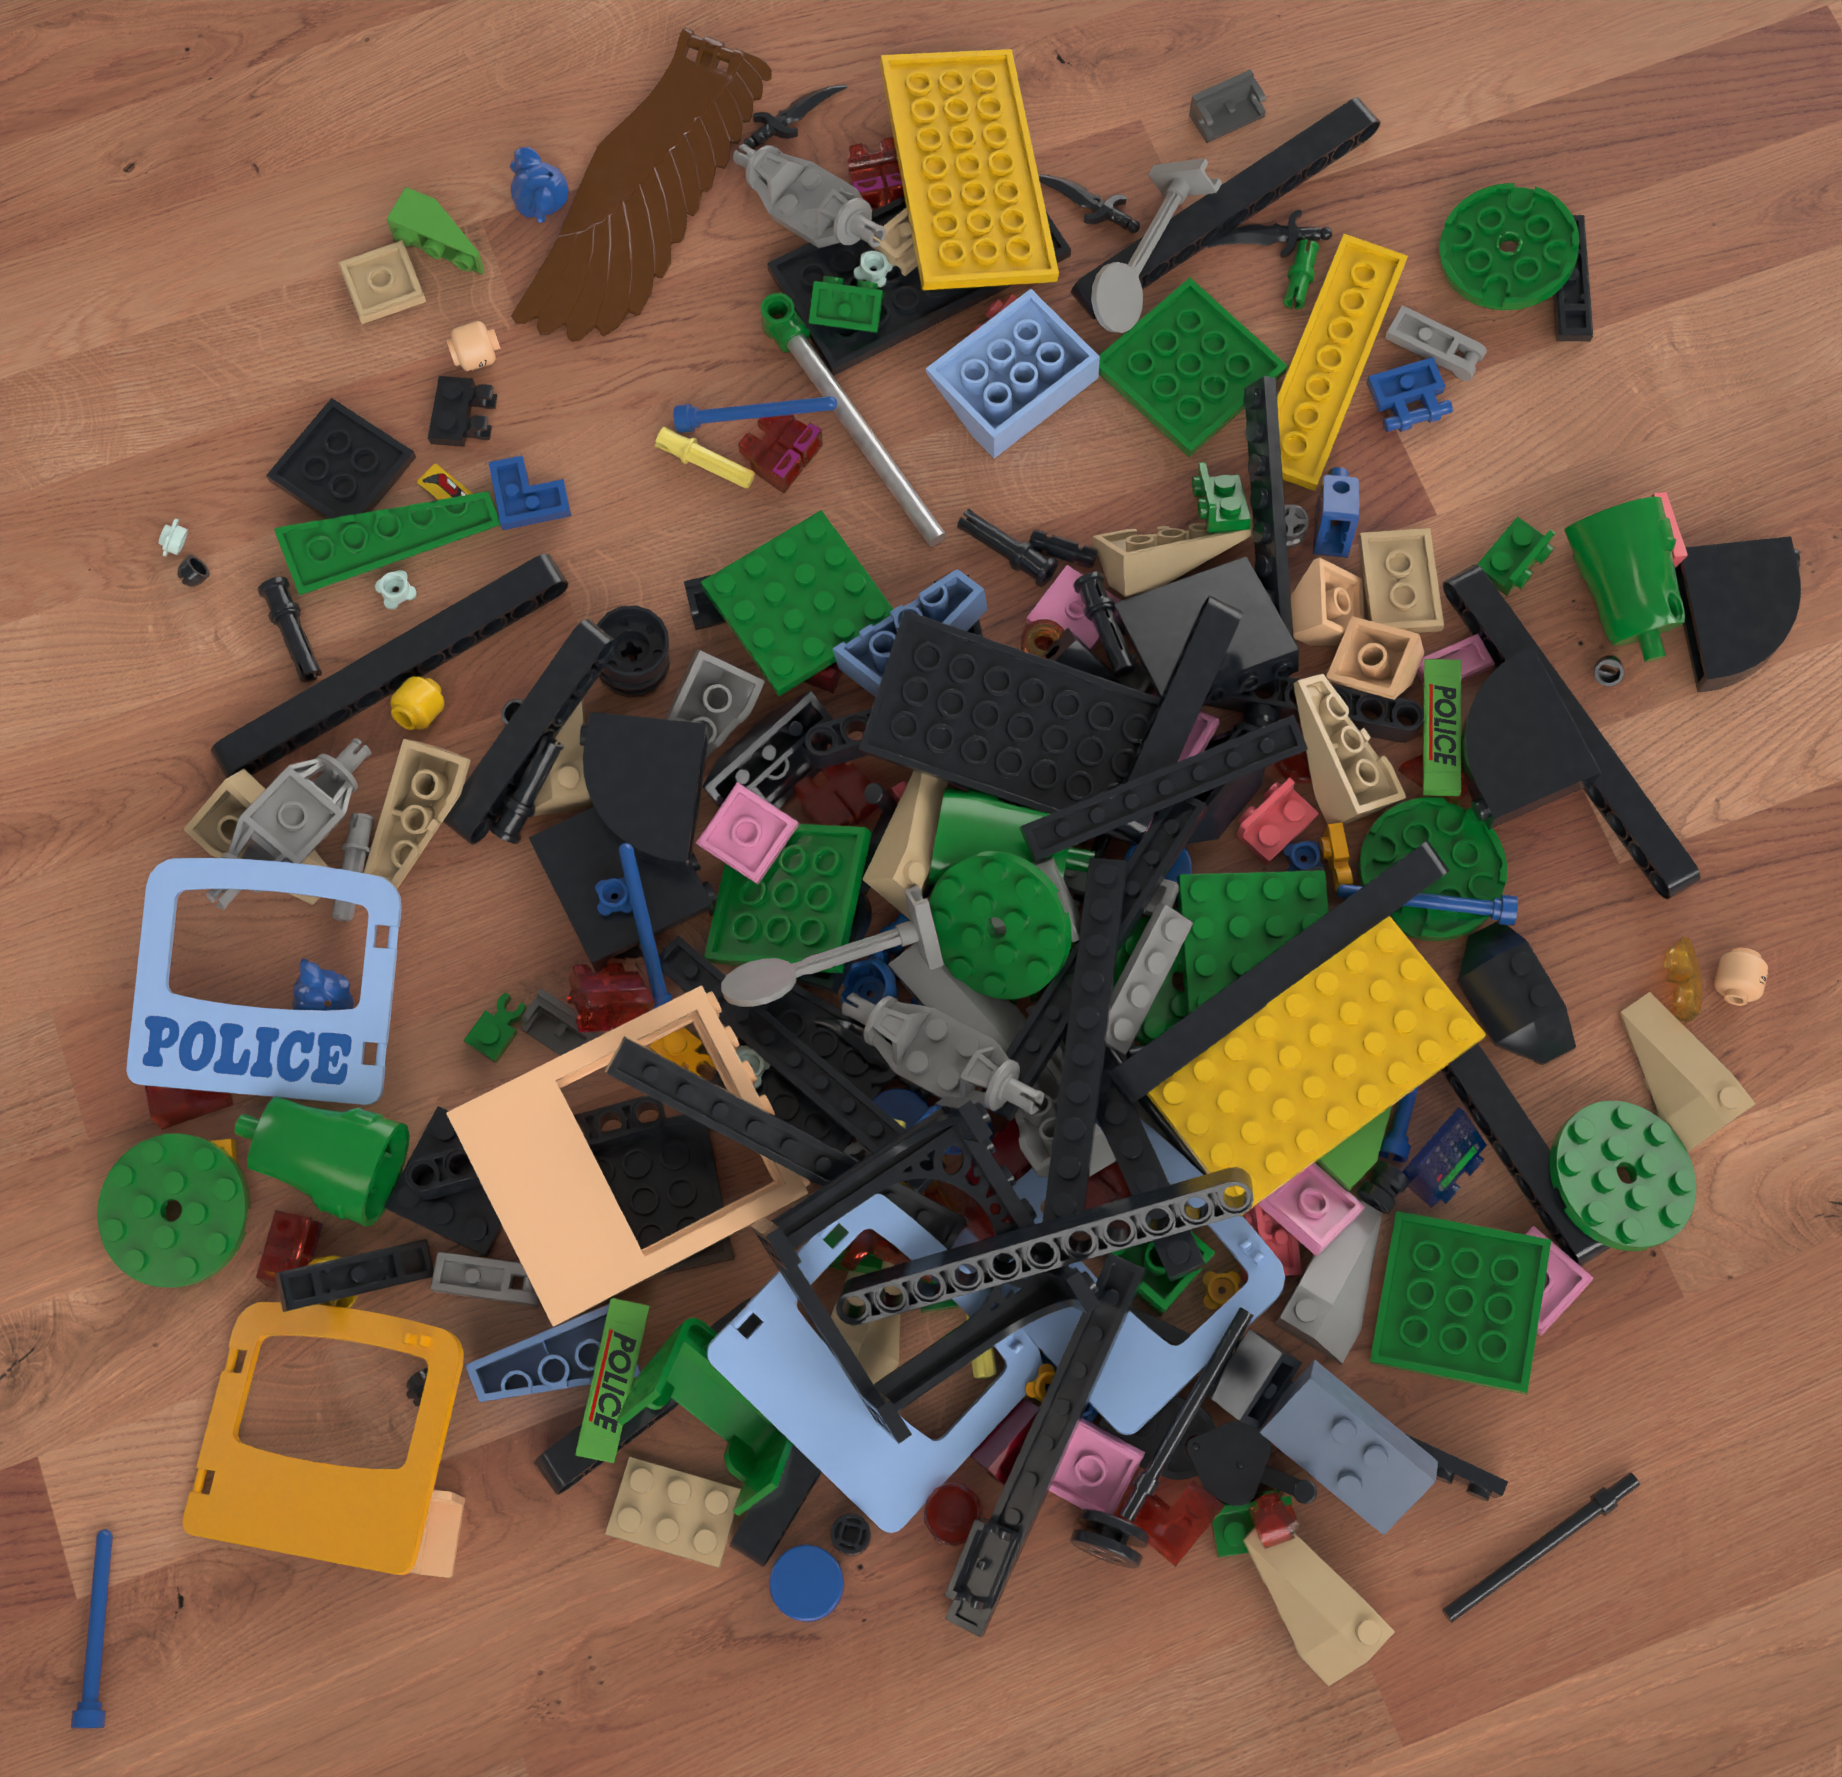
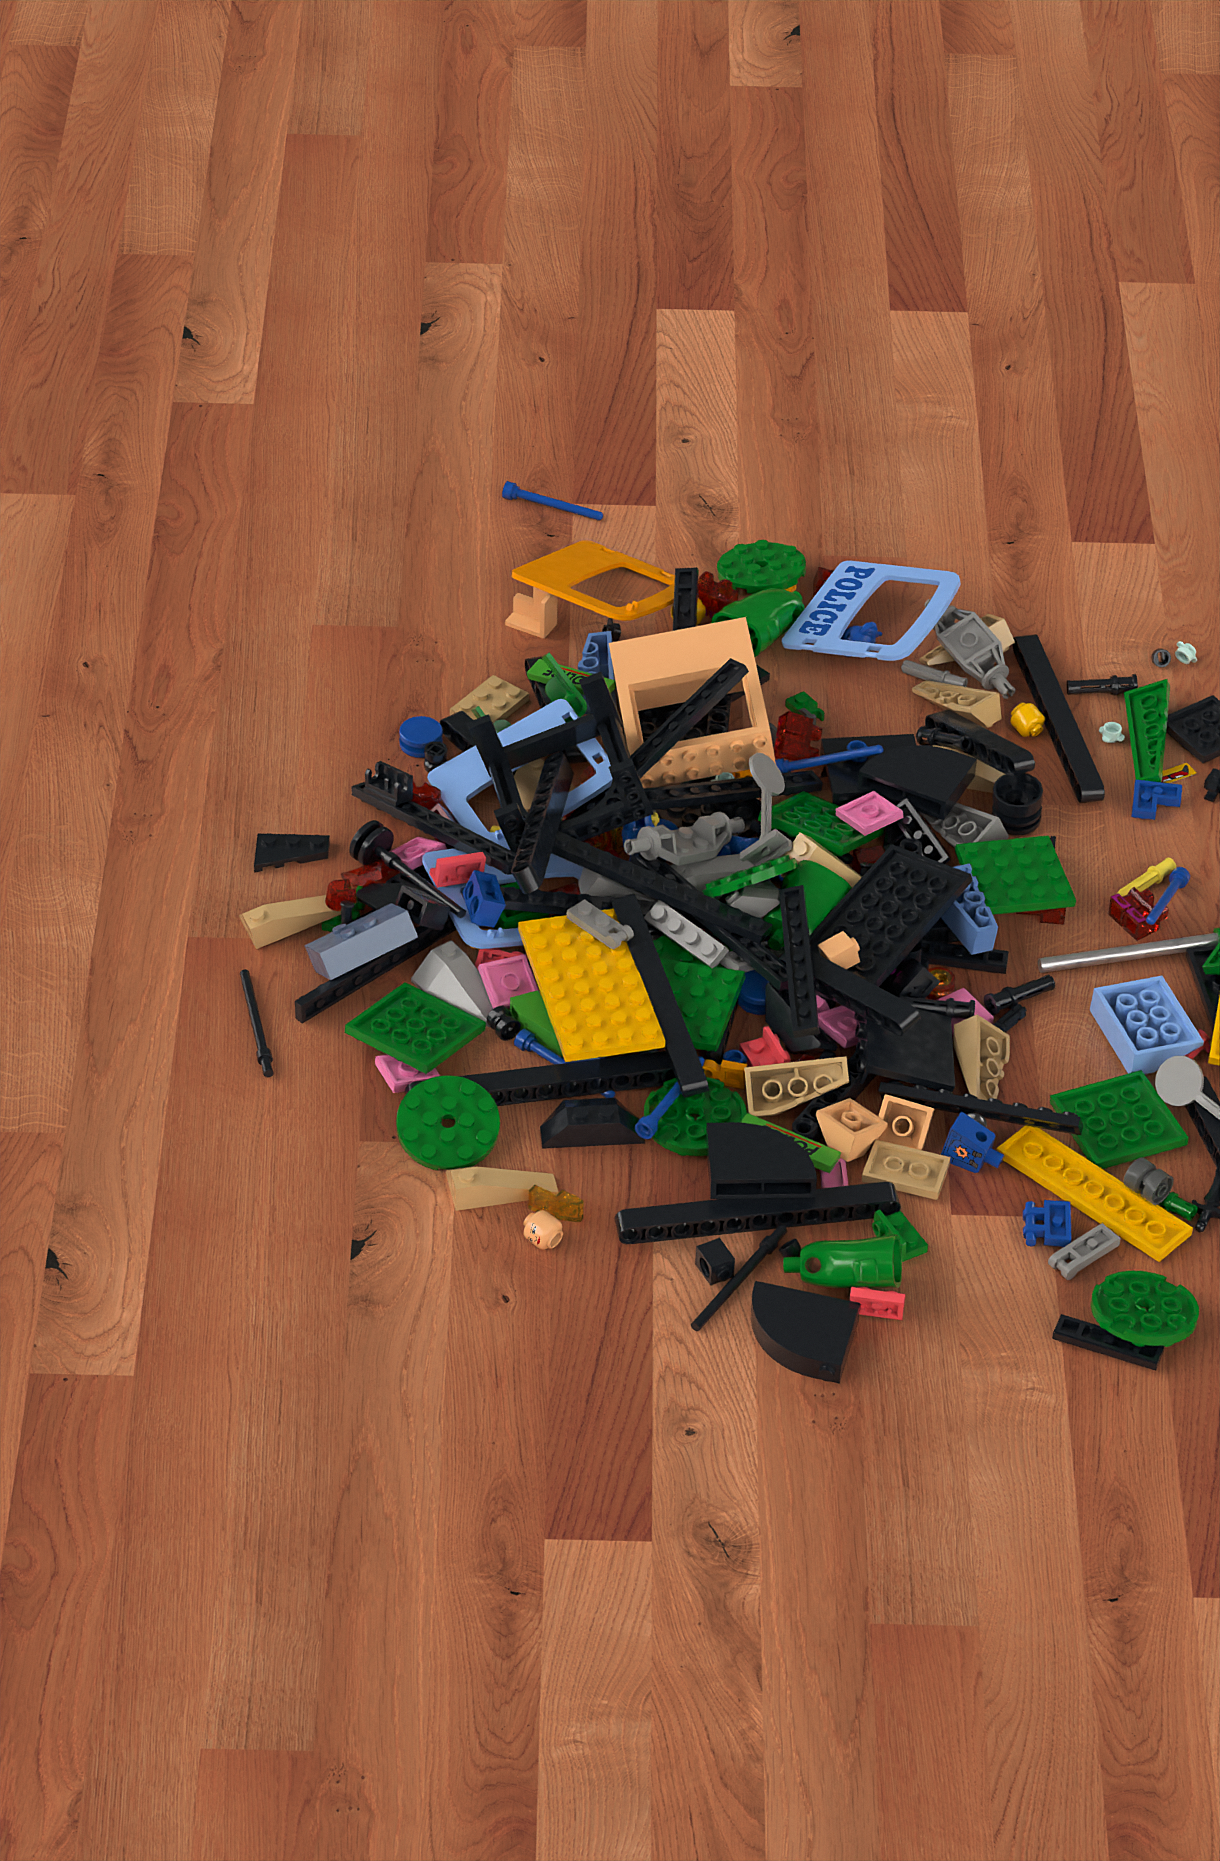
camera: 110 degrees right, 30 degrees down
green bracket [1192,462,1251,533] -> none
clear blue slope [1402,1107,1487,1208] -> none
none -> black wing [254,833,330,873]
none -> coral bracket [429,852,486,888]
none -> blue brick [462,870,506,928]
none -> light grey plate [567,899,634,949]
none -> black bar [691,1225,787,1331]
none -> black brick [695,1238,735,1286]
none -> light nougat brick [818,931,860,970]
none -> dark grey wheel [1123,1157,1174,1205]

